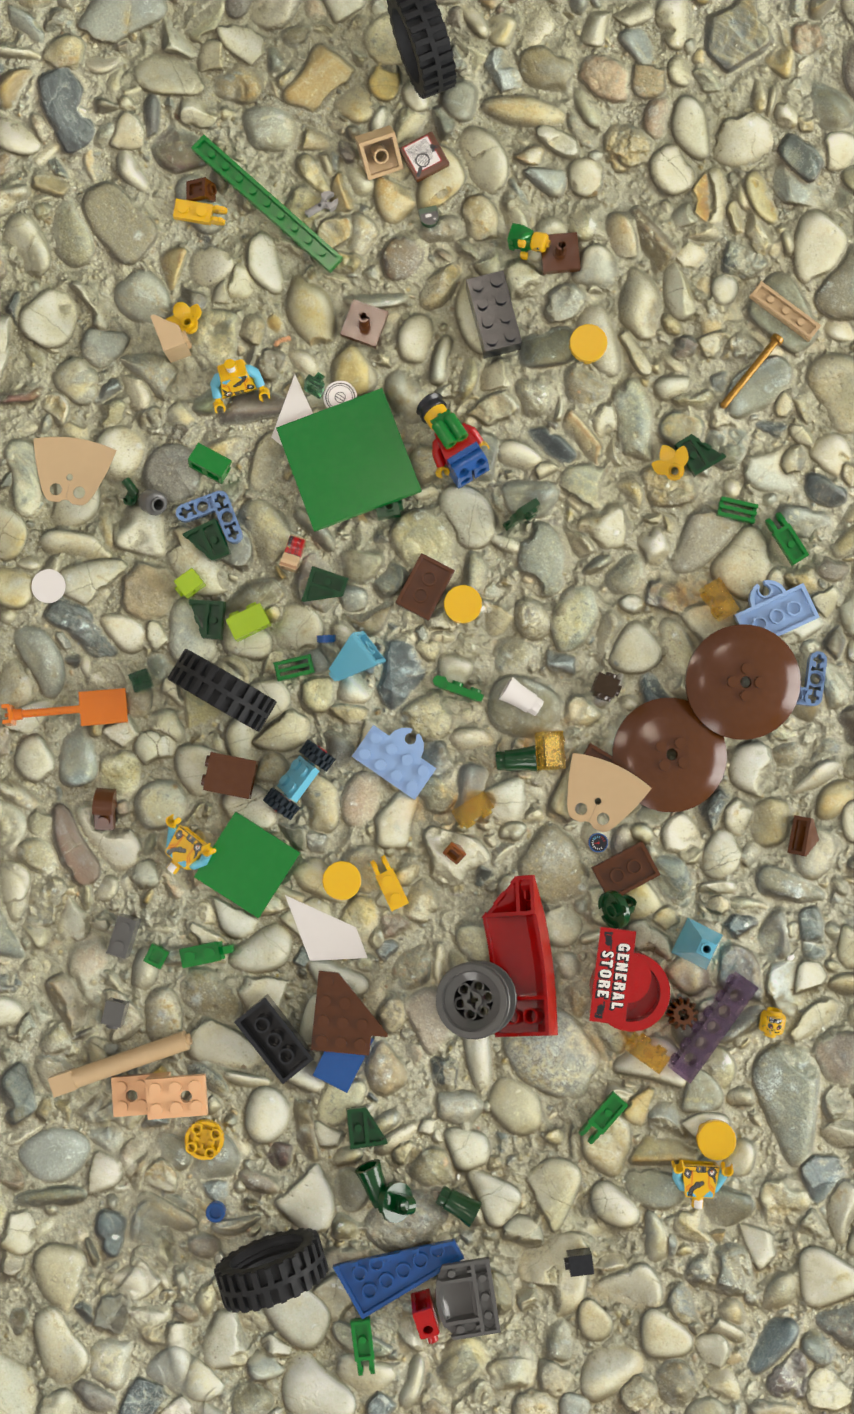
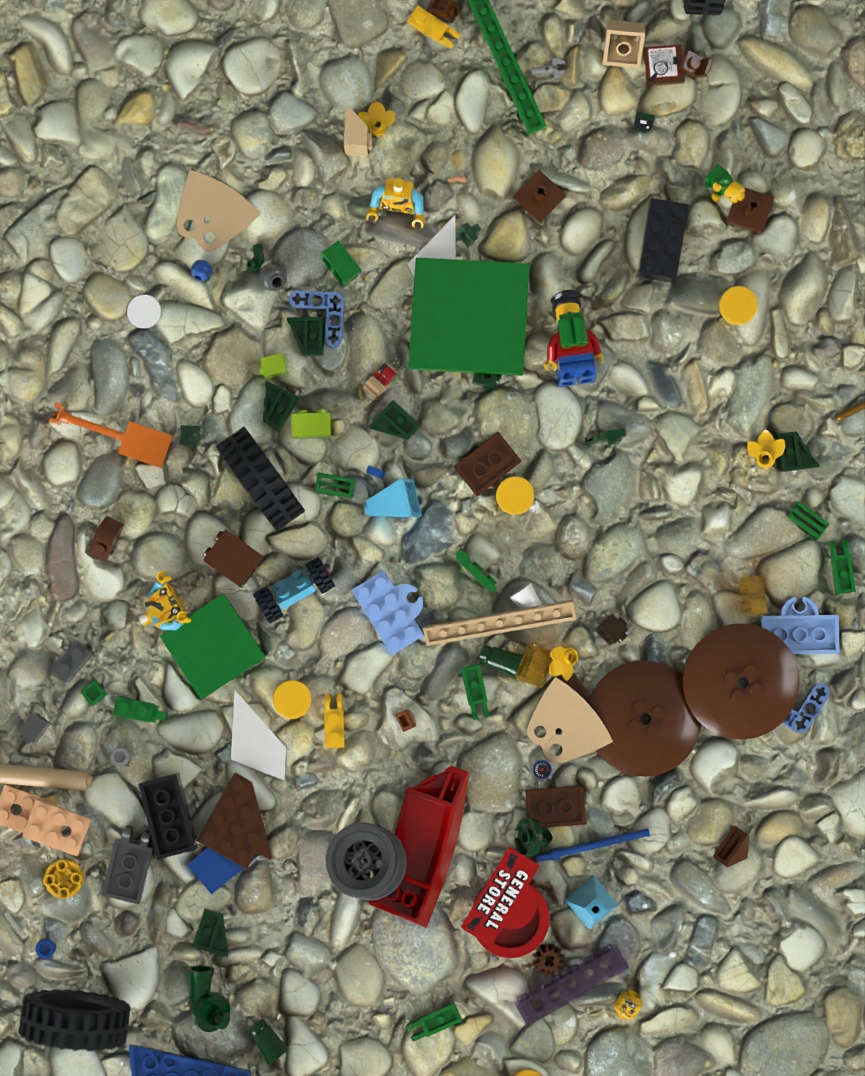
camera: 30 degrees right, 0 degrees up
white sticker [323,381,357,408] -> none
clear yellow brick [451,791,494,829] -> none
clear yellow brick [624,1031,670,1074] -> none
none -> dark grey tile [102,825,154,905]
none -> light grey tile [110,747,131,766]
none -> blue piece [191,260,212,281]
none -> tan tile [423,599,578,646]
none -> green hinge [461,664,489,720]
none -> blue bar [536,828,650,862]
none -> yellow plate [549,646,578,681]
none -> reddish brown bracket [679,50,713,78]

